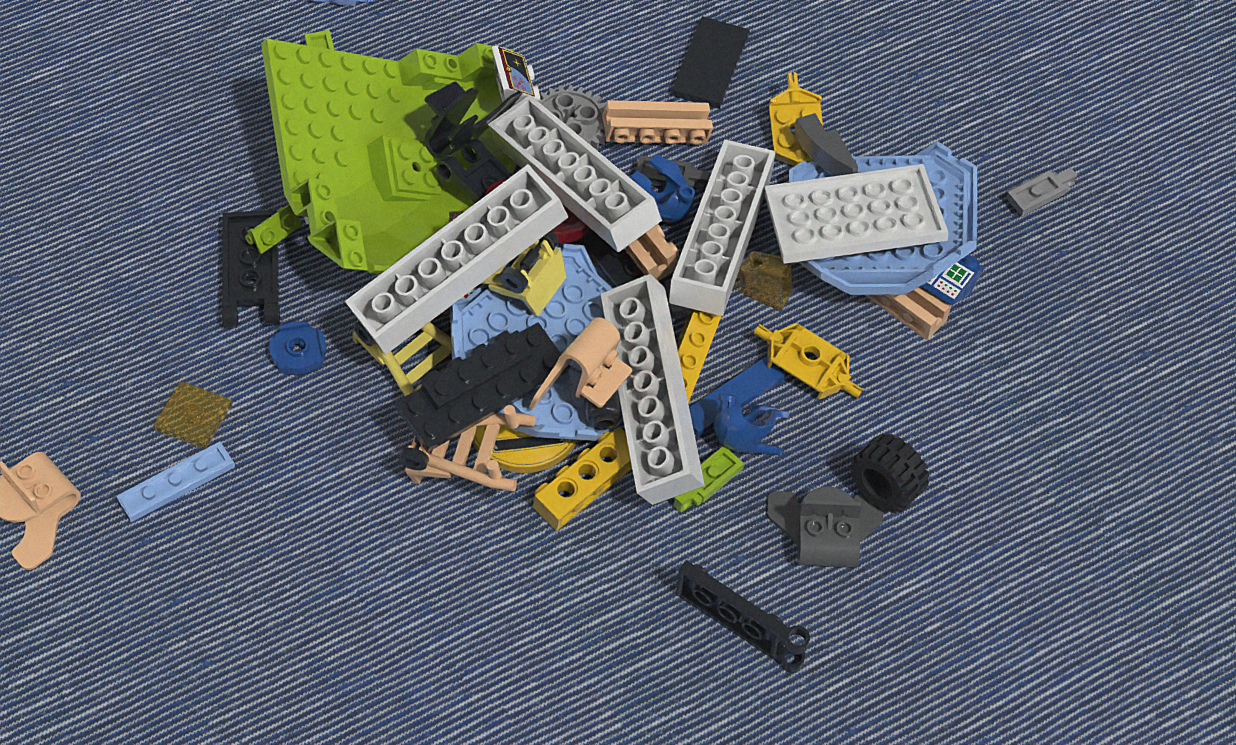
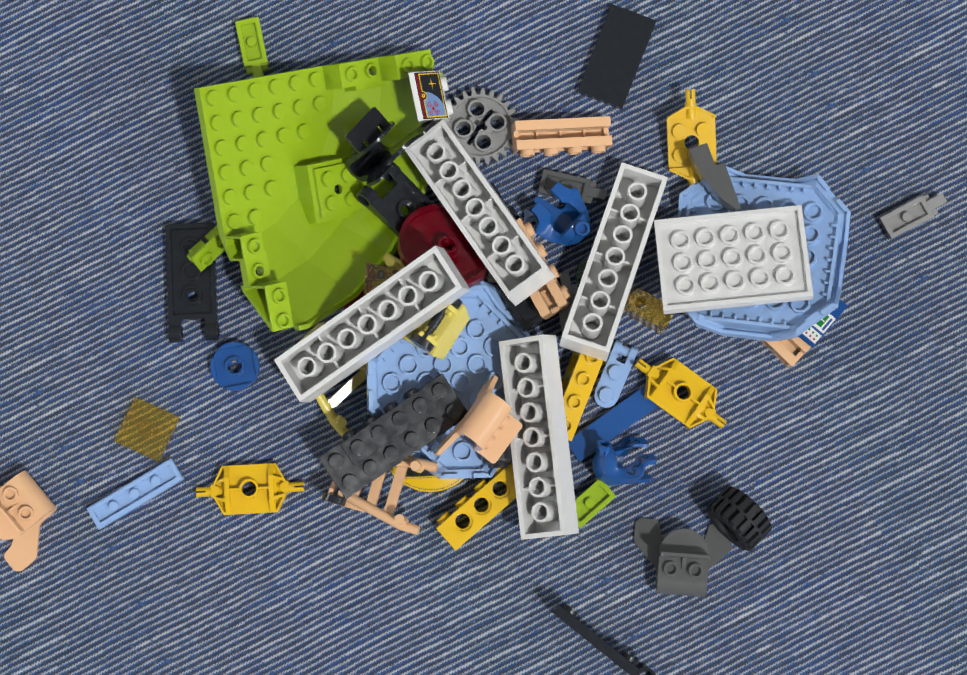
camera: 10 degrees right, 25 degrees up
none -> yellow plate [196,463,305,516]
none -> light blue plate [594,340,639,409]

